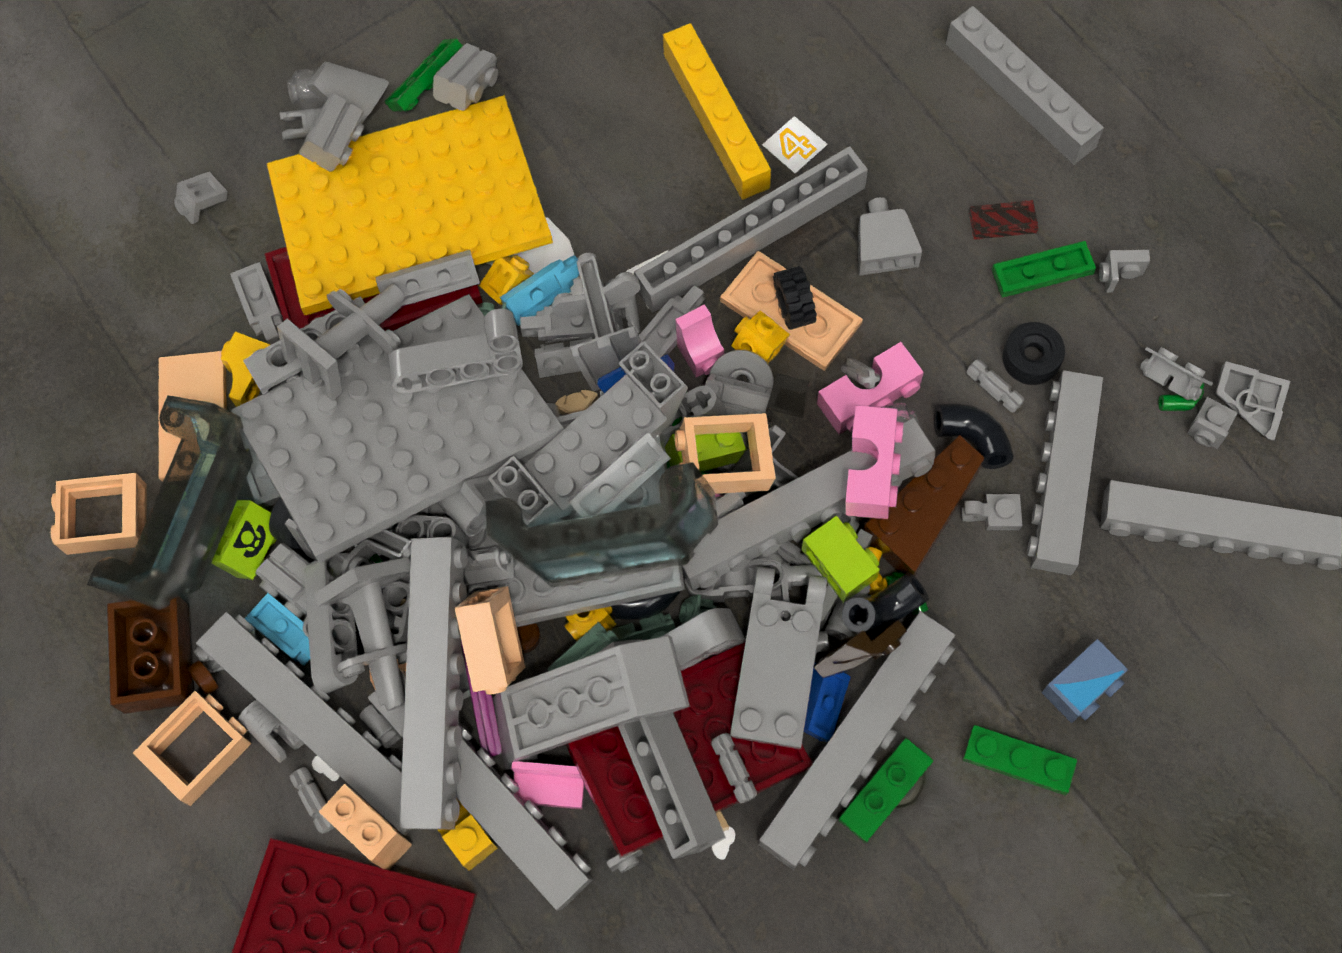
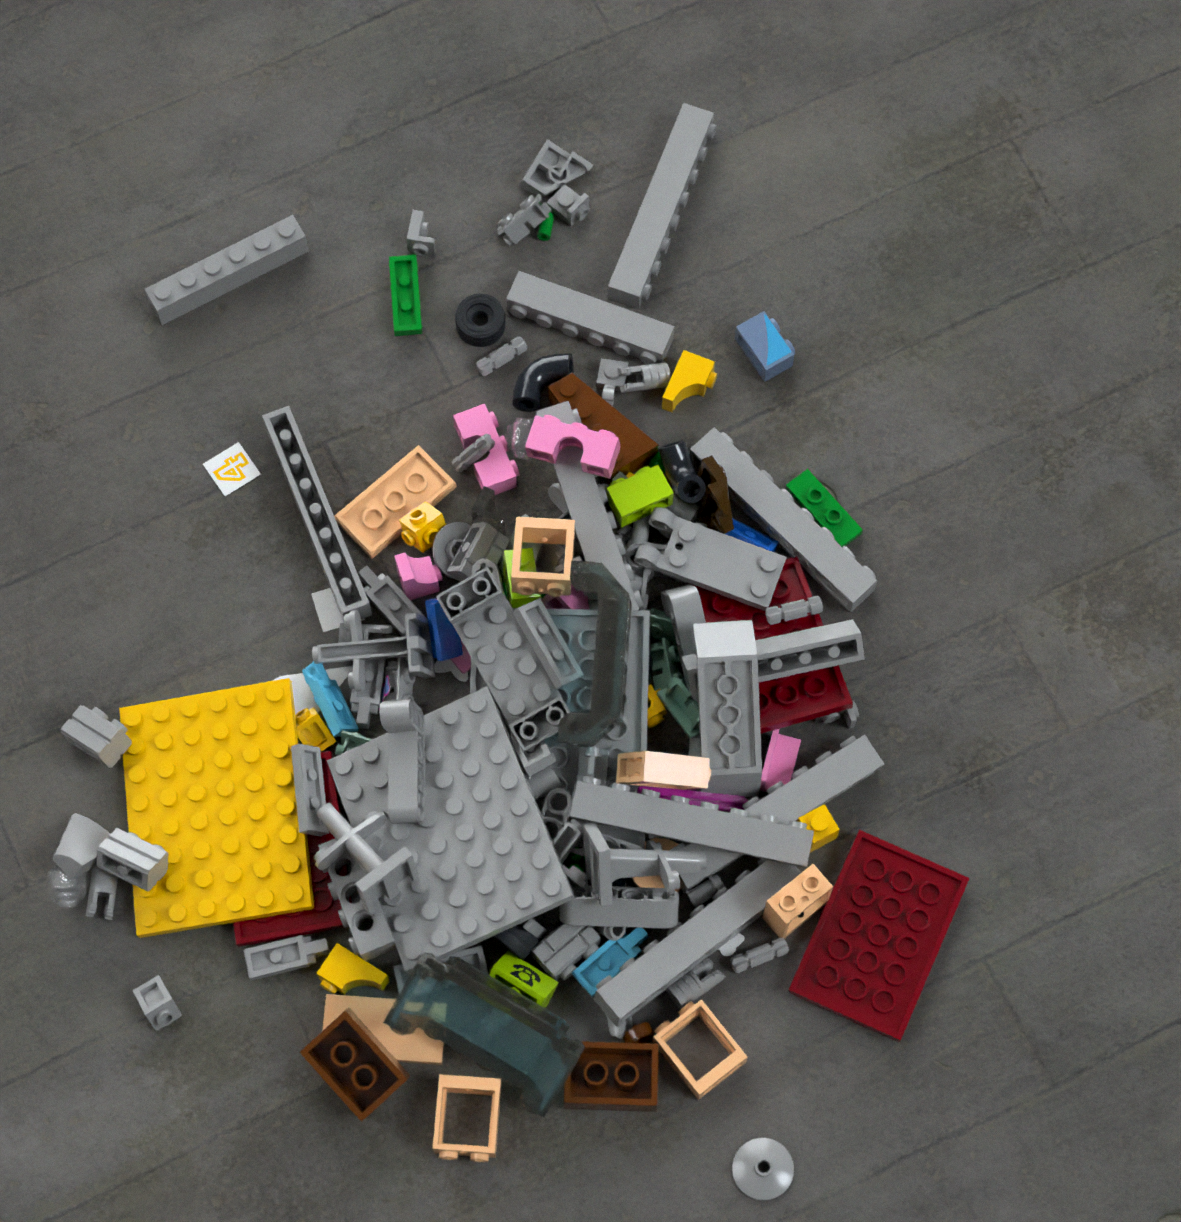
camera: 85 degrees left, 0 degrees up
green plate [384,38,463,112] -> none
tan tile [555,390,598,415] -> none
yellow brick [663,23,771,200] -> none
black tyre [773,266,817,330] -> none
light grey torso [858,197,922,276] -> none
green plate [962,725,1077,796] -> none
clear smoke tile [969,200,1038,240] -> none
none -> reddish brown brick [299,1008,410,1122]
none -> light grey hinge [617,362,671,393]
none -> yellow arch [662,350,717,412]
none -> light grey dish [732,1138,794,1201]

